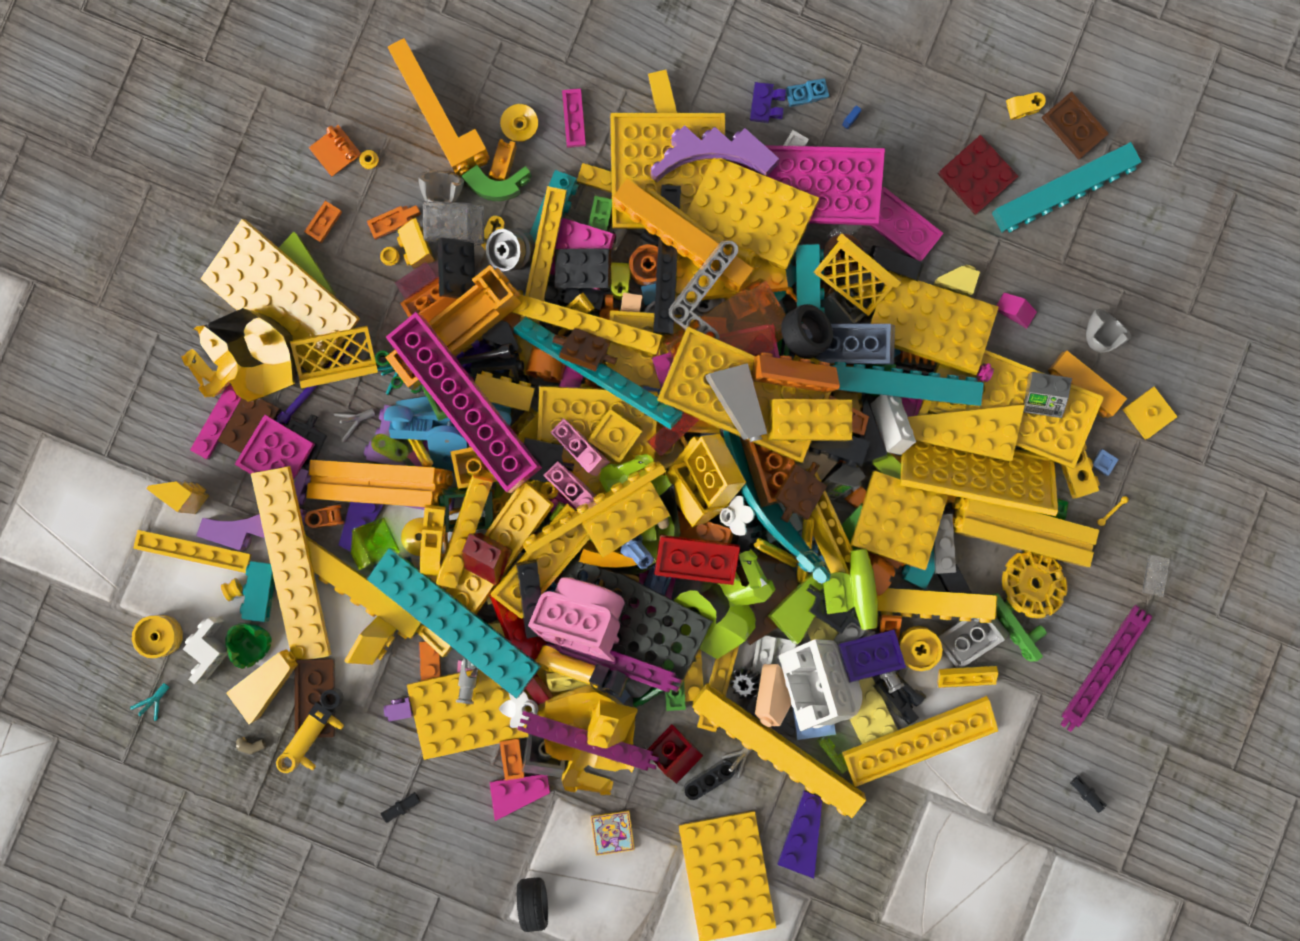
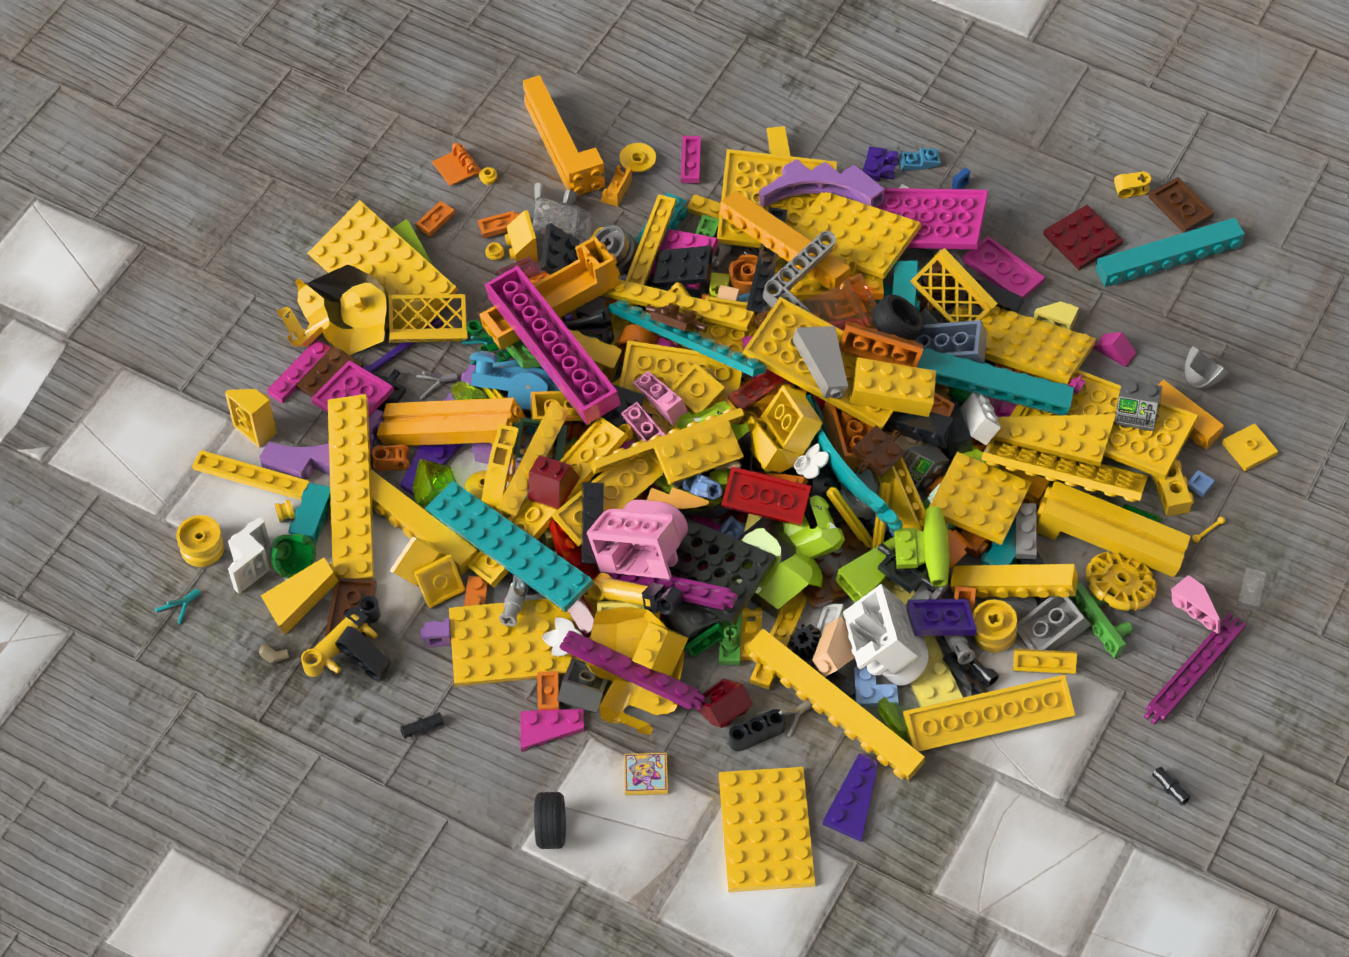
camera: 10 degrees right, 30 degrees down
bright green arch [462,165,532,201] -> none
none -> black beam [335,626,391,681]
none -> yellow plate [414,554,465,608]
none -> bright pink slope [1171,575,1220,634]

